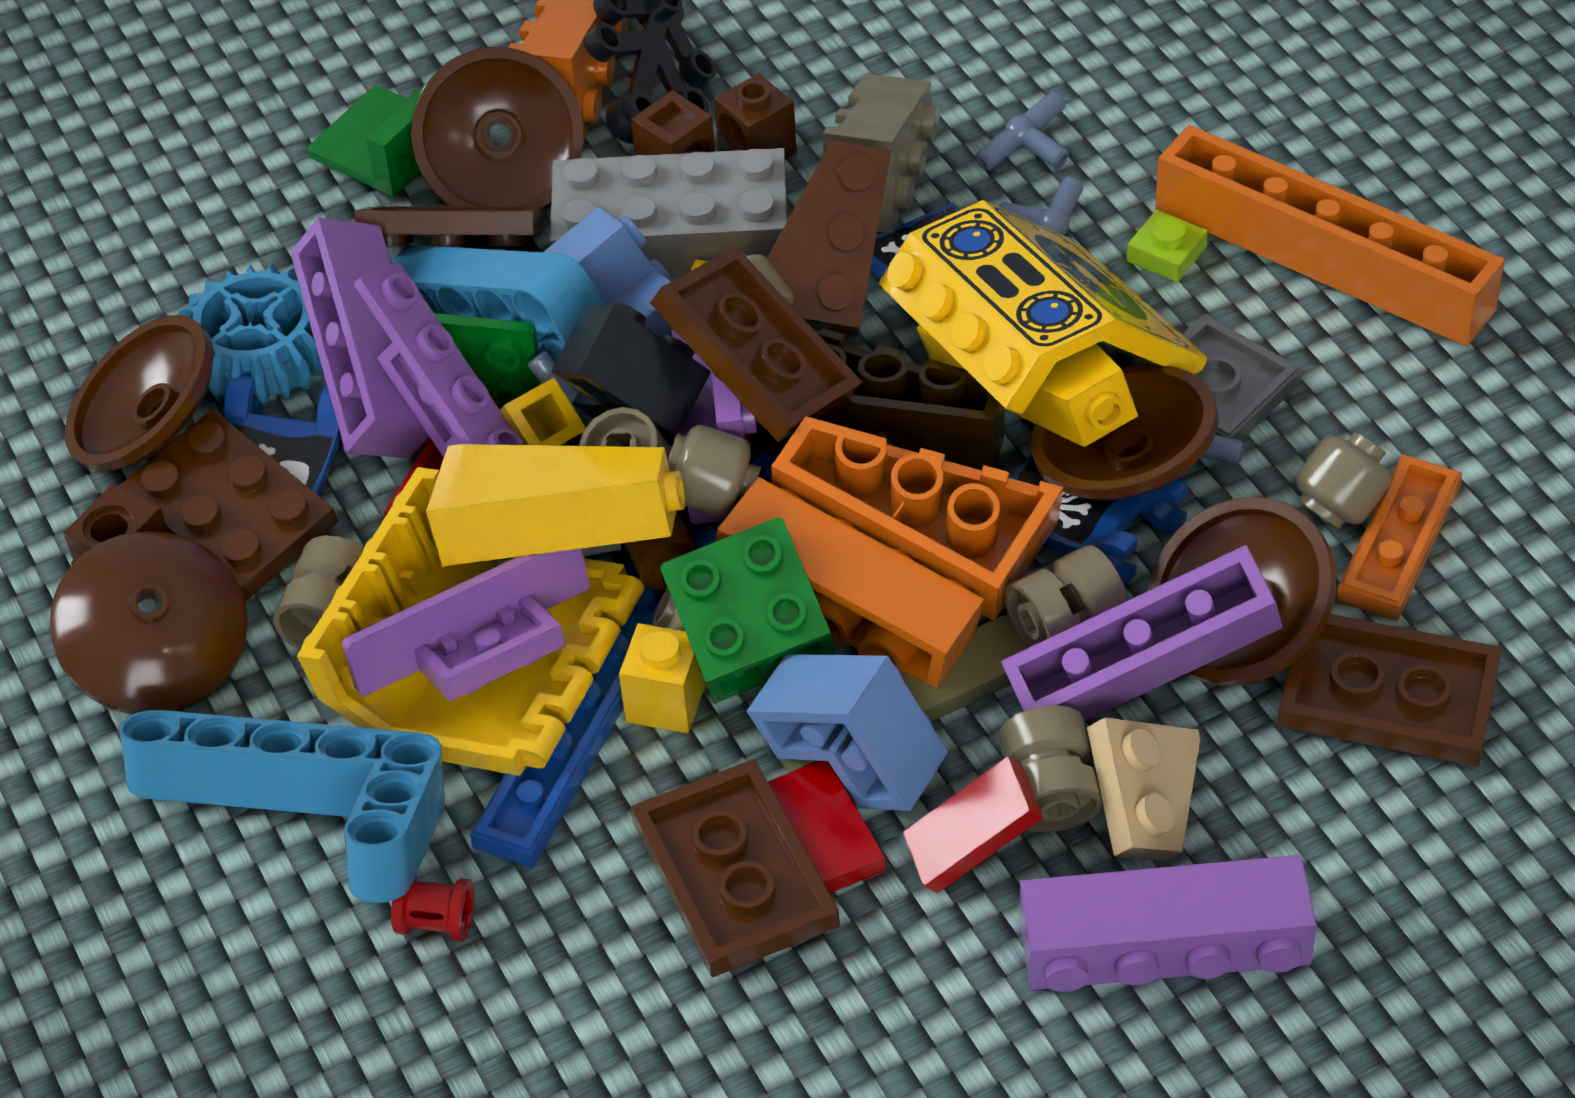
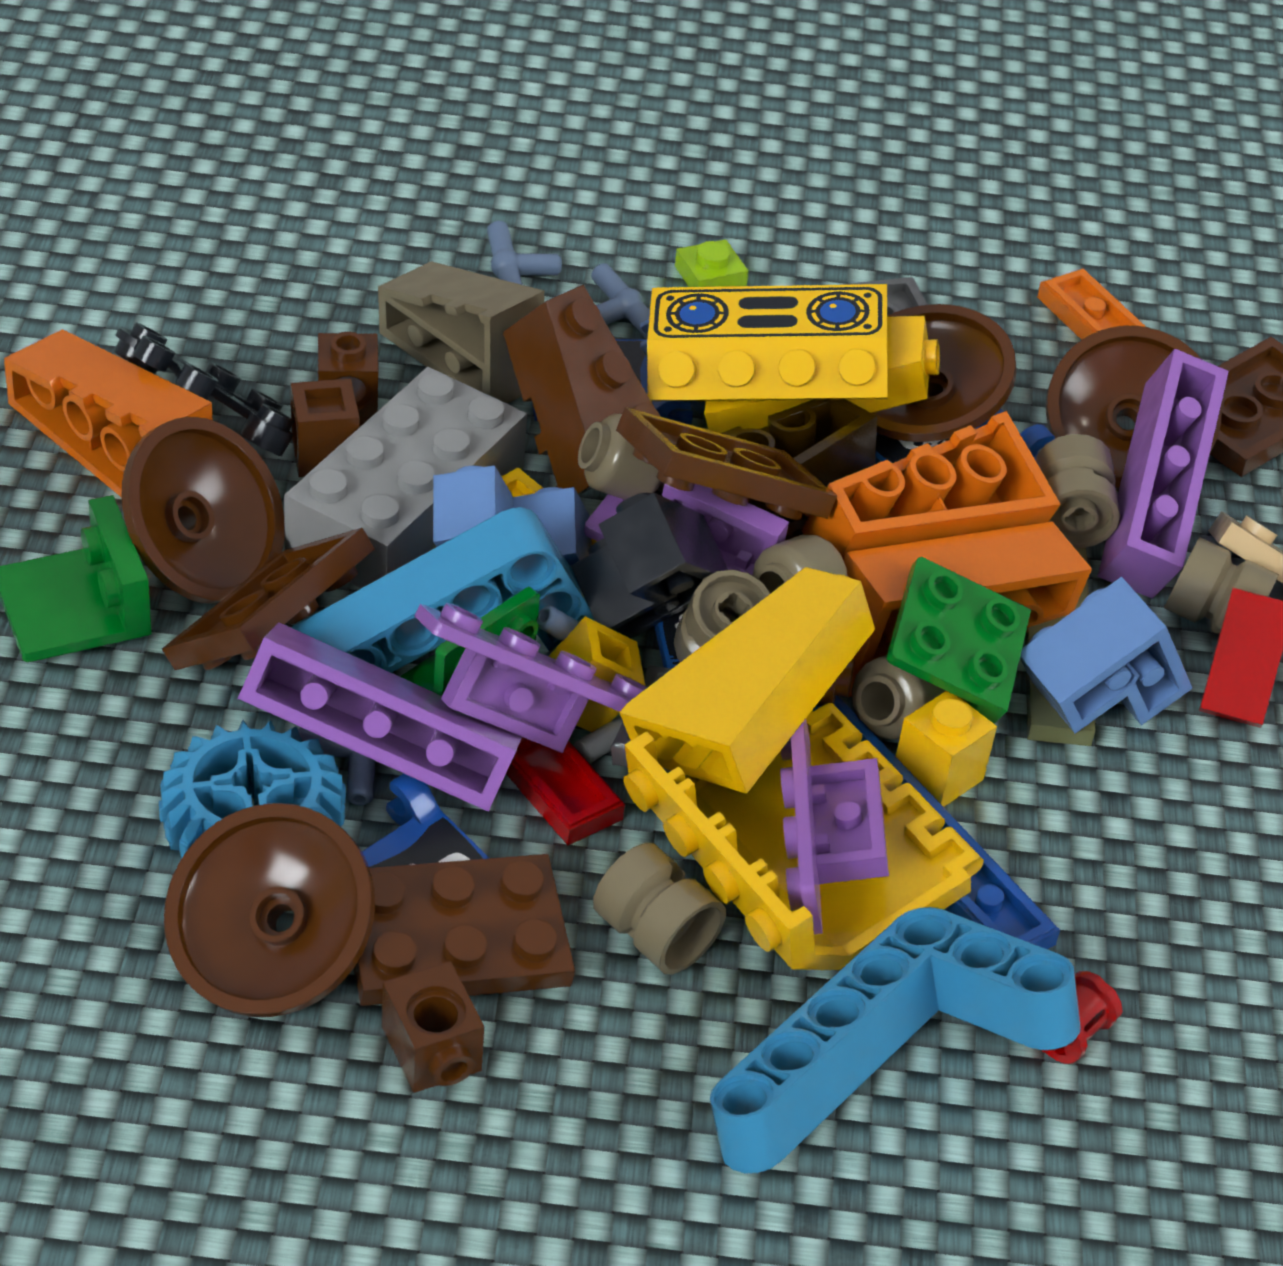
camera: 65 degrees left, 5 degrees down
reddish brown dish [50,531,247,714] -> none
reddish brown plate [630,759,840,978] -> none
red tile [768,761,886,894] -> none
orange brick [1155,125,1505,347] -> none
dark tan head [1296,431,1391,529] -> none

